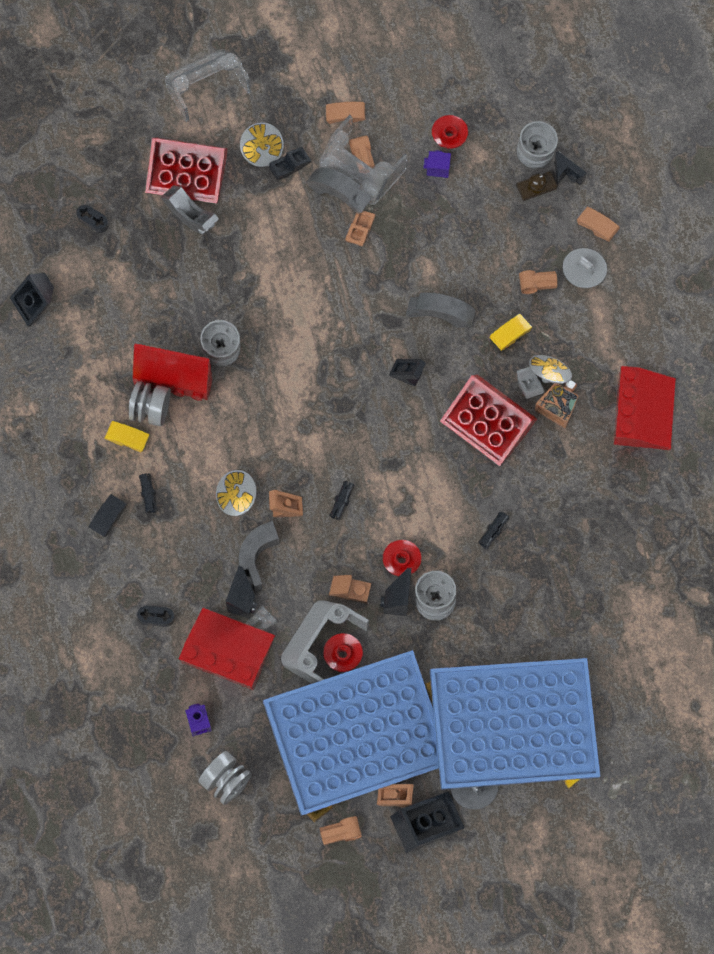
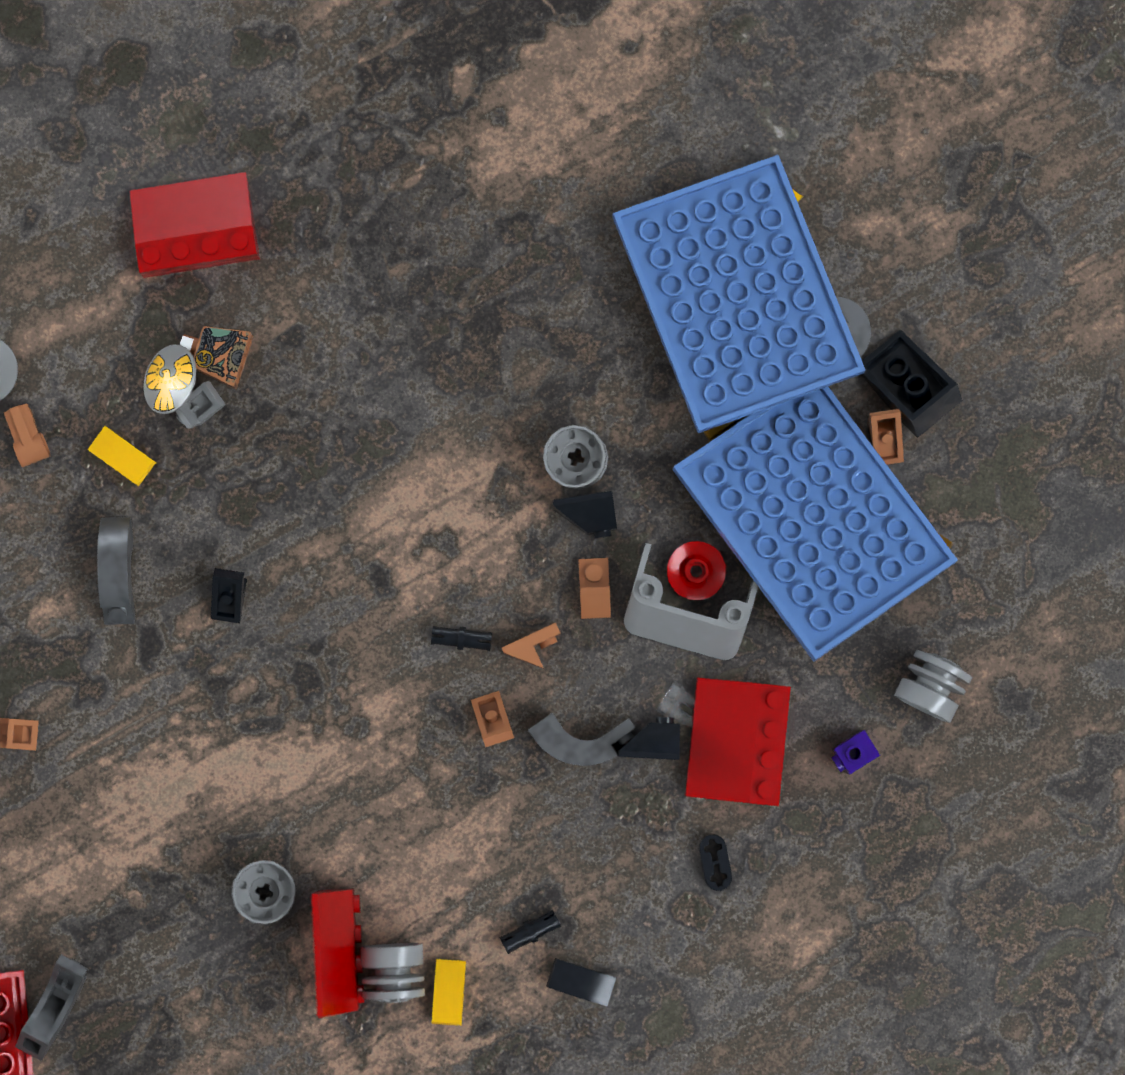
camera: 105 degrees left, 15 degrees up
shield [216,470,257,516] -> none
nougat piece [319,816,362,845] -> none
red dish [383,540,421,577] -> none
red slope [440,375,537,466] -> none
black pin [478,511,510,549] -> none
none -> nougat slope [502,623,561,669]

